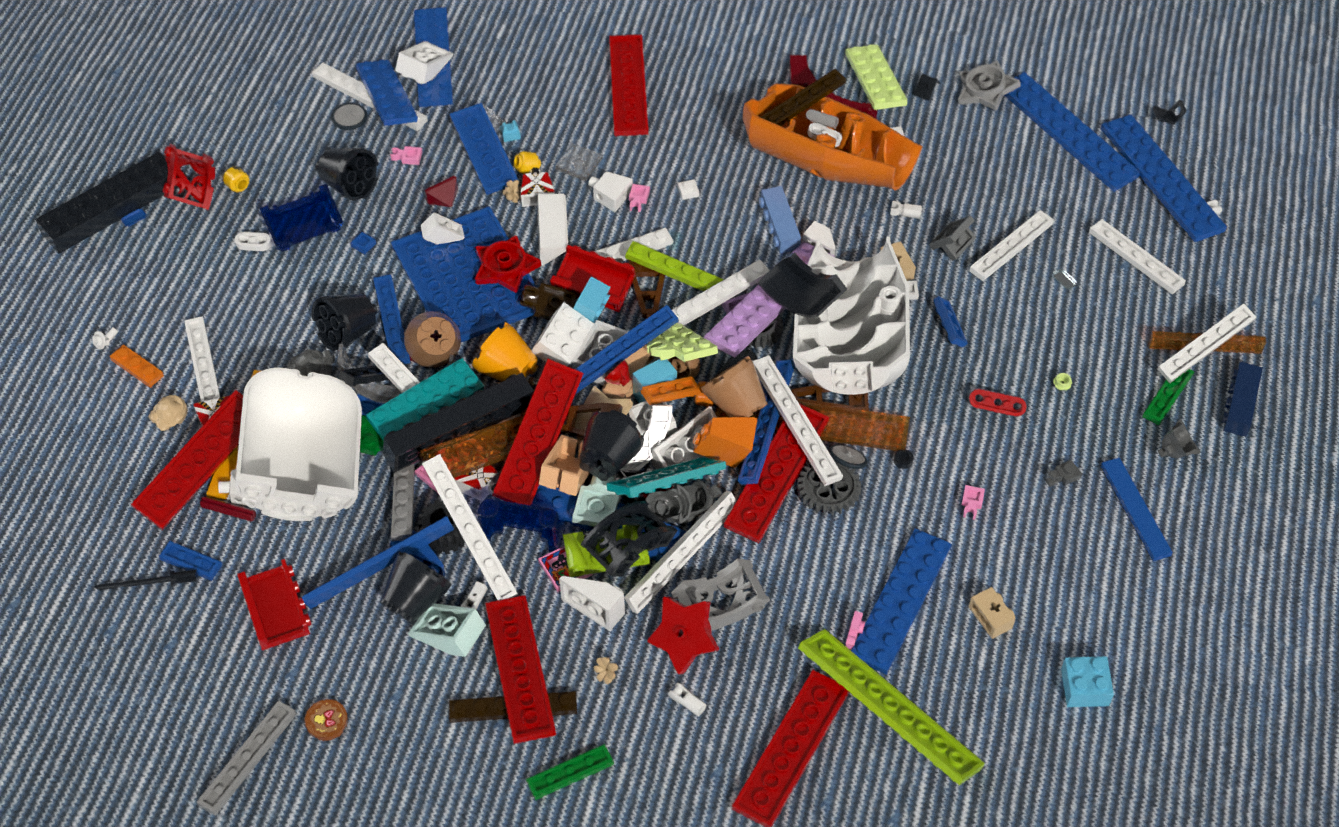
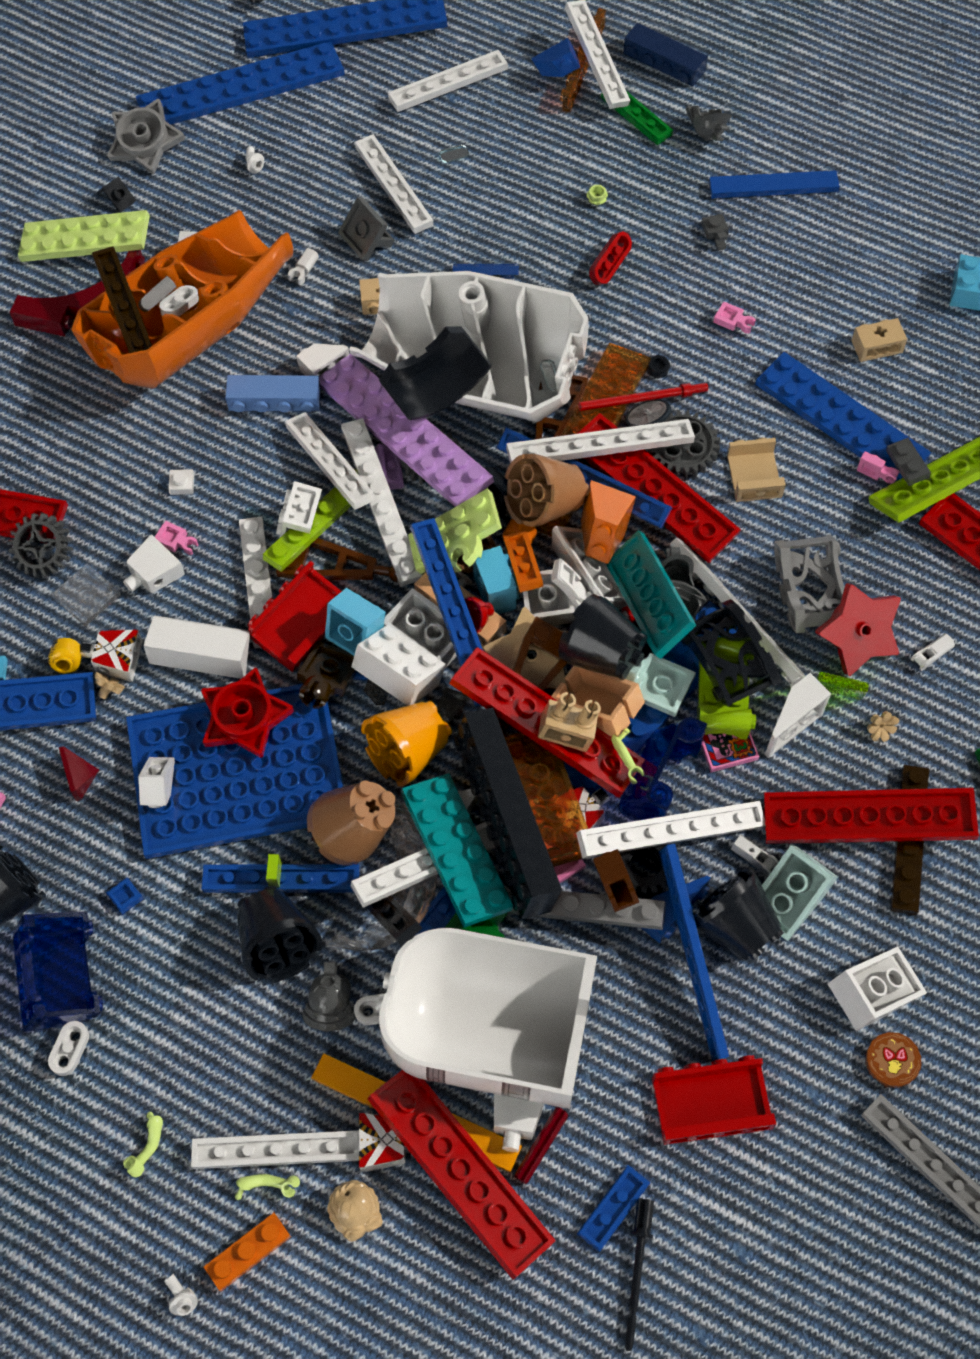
camera: 75 degrees left, 10 degrees up
none -> dark grey gear [7,513,73,578]
none -> yellowish green piece [123,1112,163,1177]
none -> yellowish green piece [235,1174,300,1200]
none -> white plate [246,146,264,174]
none -> lime tile [266,854,282,888]
none -> white bracket [276,481,322,538]
none -> white plate [285,412,375,510]
none -> blue slope [532,38,580,77]
none -> tan brick [538,692,601,752]
none -> red bar [578,383,708,411]
none -> reddish brown piece [593,849,639,912]
none -> yellowish green piece [611,728,644,784]
none -> tan panel [727,438,786,502]
none -> clear neon green tile [816,671,869,700]
none -> white slope [828,947,927,1031]
none -> dark grey plate [886,438,931,486]

